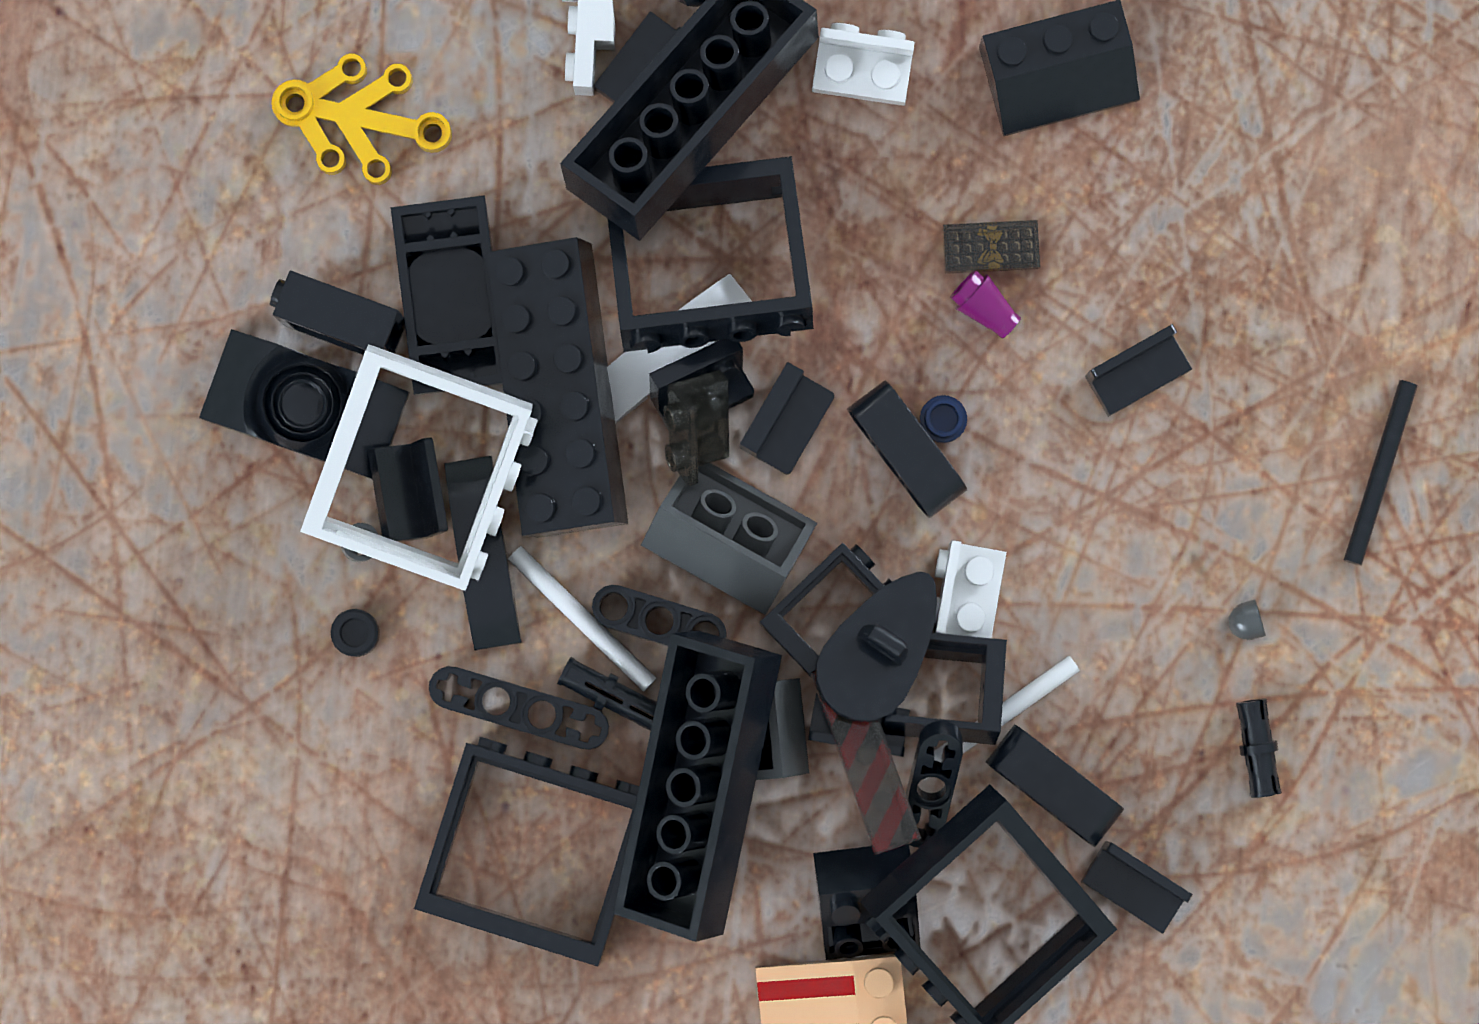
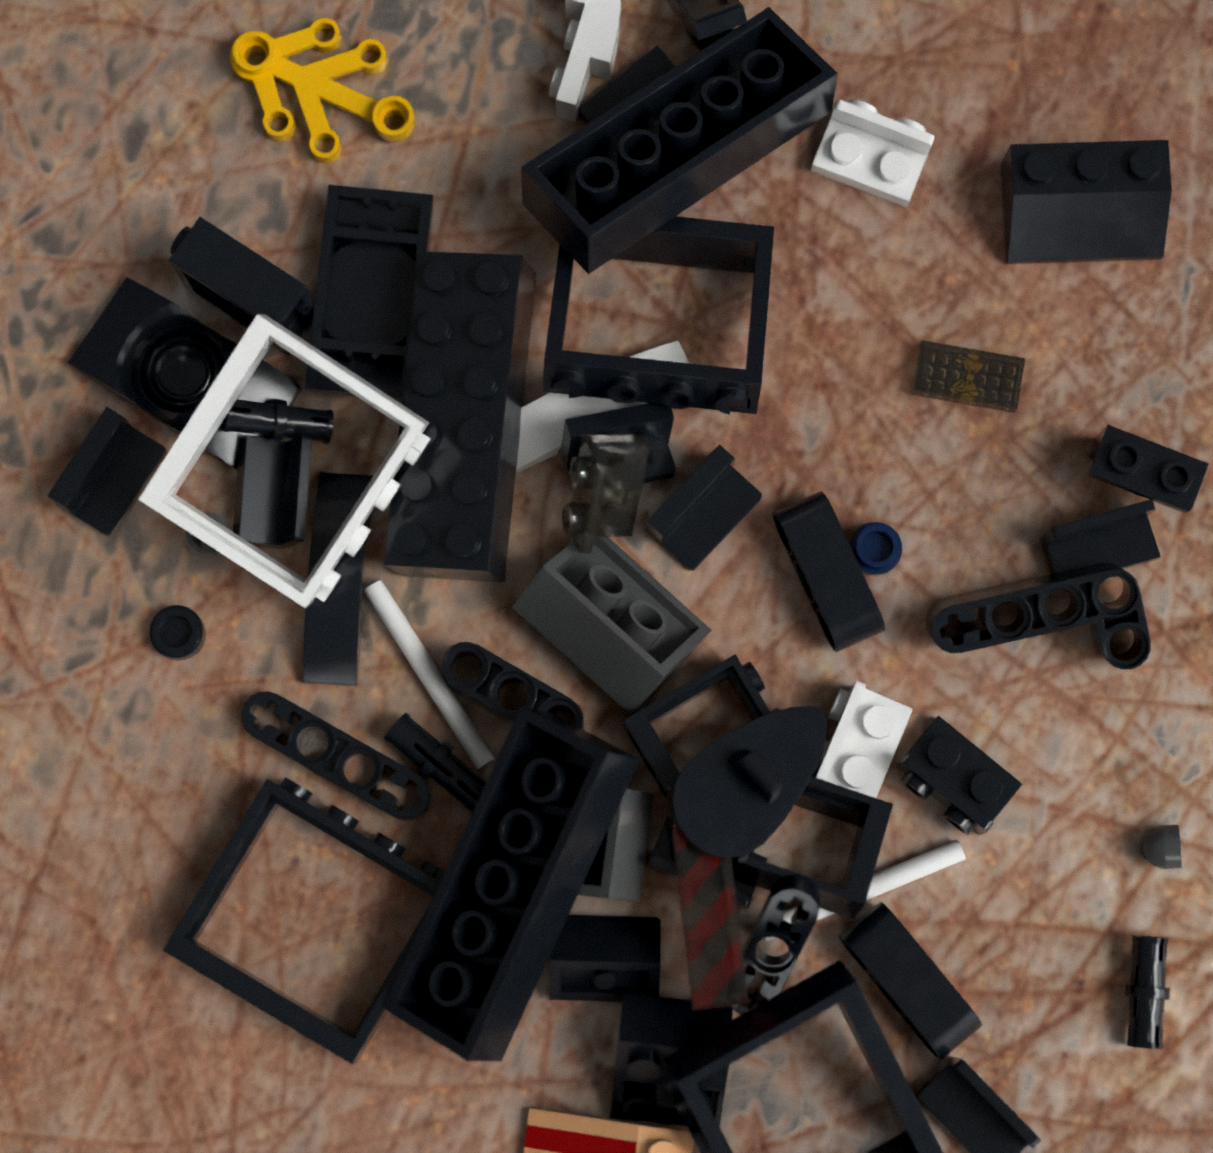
camera: 10 degrees right, 5 degrees down
magenta cone [950,270,1021,339] -> none
none -> black panel [47,407,167,537]
none -> black pin [222,399,334,444]
none -> black panel [549,915,661,1002]
none -> black bracket [896,715,1023,835]
none -> black beam [926,563,1151,670]
none -> black bracket [1088,425,1209,513]

